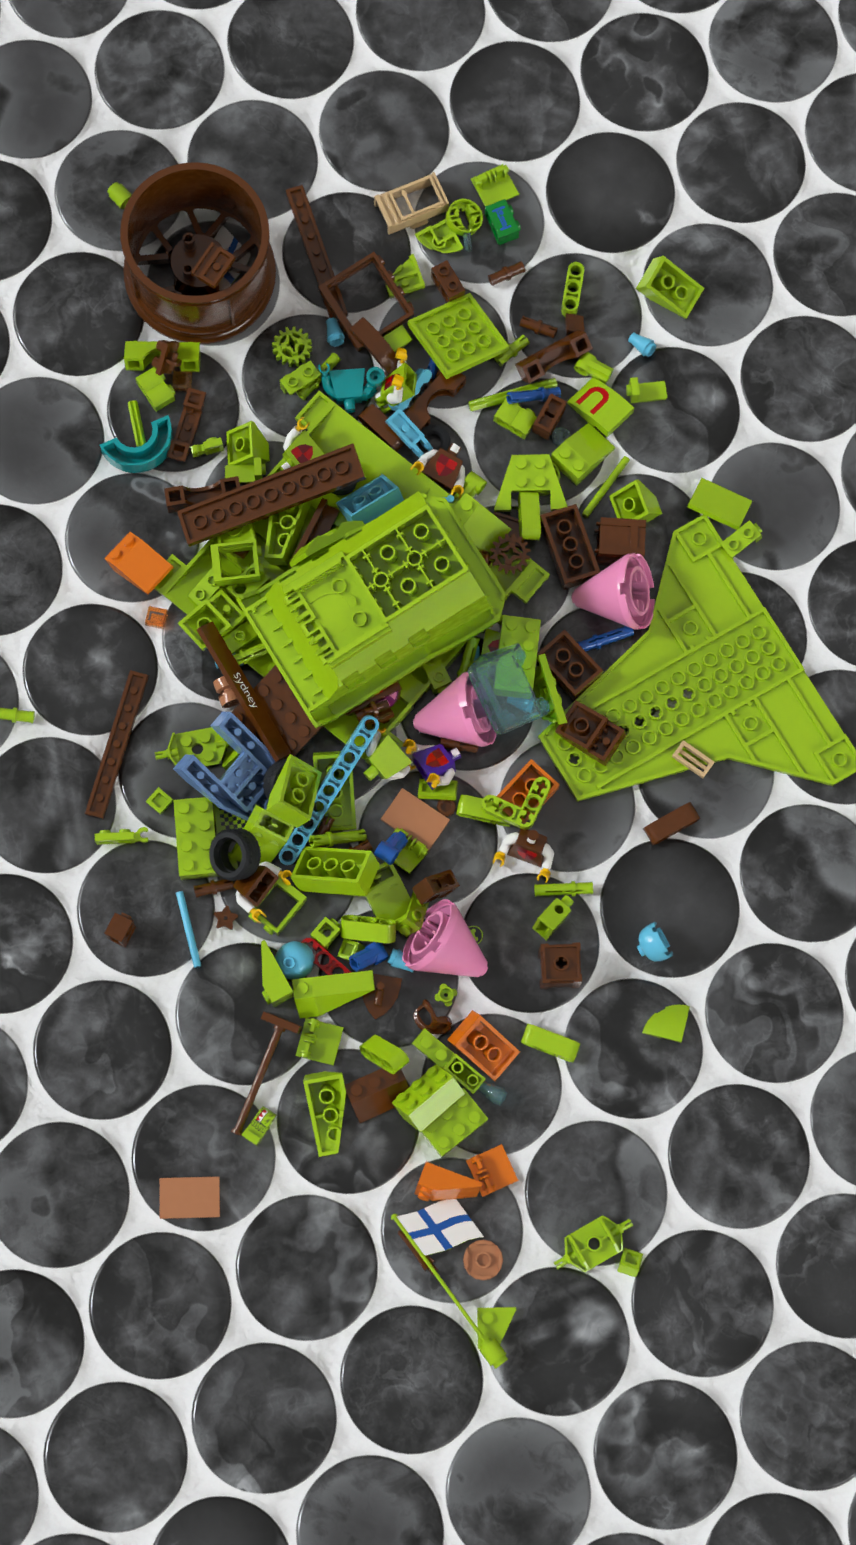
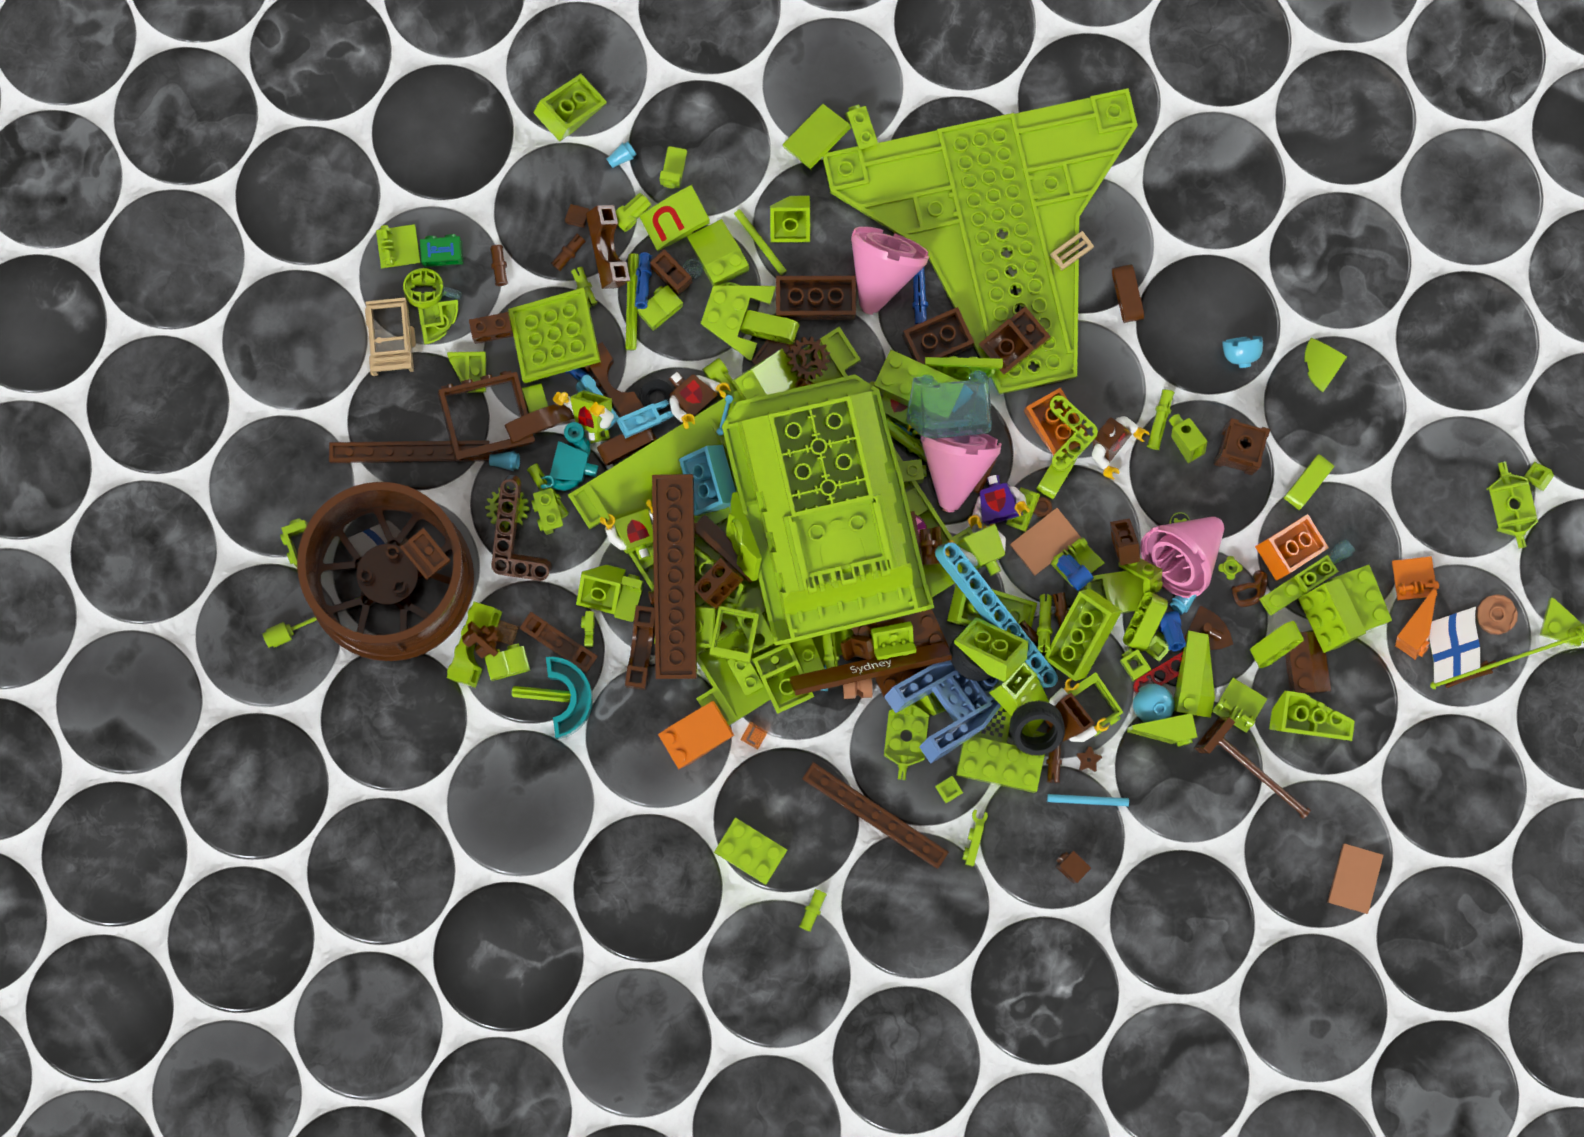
camera: 70 degrees left, 5 degrees up
lime leg [242,1106,276,1146] -> none
lime beam [561,262,584,317] -> none
reddish brown container [594,517,646,566] -> none
none -> reddish brown beam [491,475,552,581]
none -> reddish brown brick [693,558,744,609]
none -> lime brick [714,817,787,885]
none -> reddish brown bracket [841,634,875,661]
none -> lime bracket [871,621,916,660]

